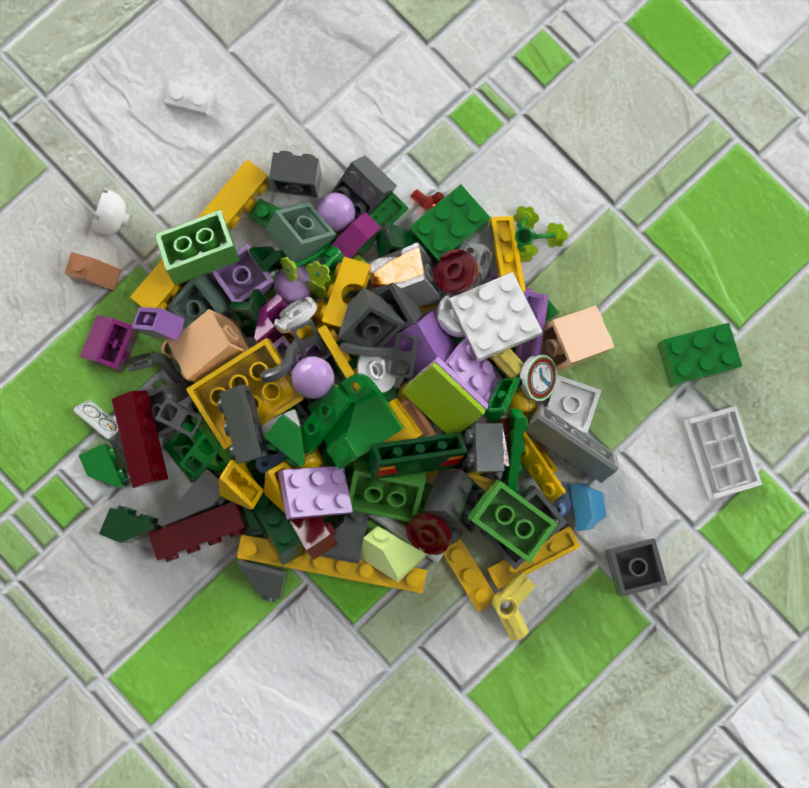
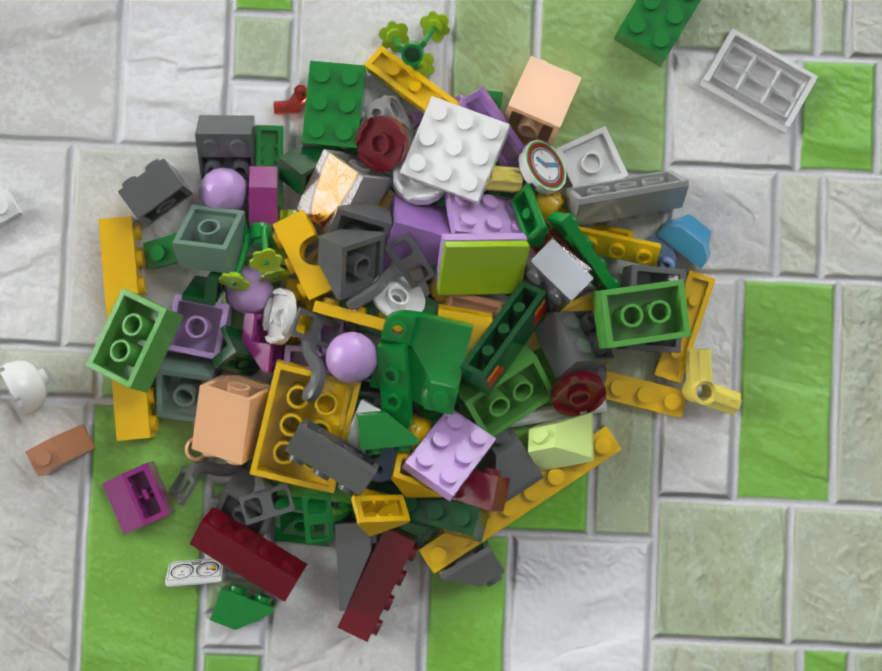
camera: 40 degrees left, 5 degrees up
dark green slope [99,505,163,543] -> none
medium lavender brick [132,307,185,341] -> none
dark grey brick [605,538,668,596] -> none

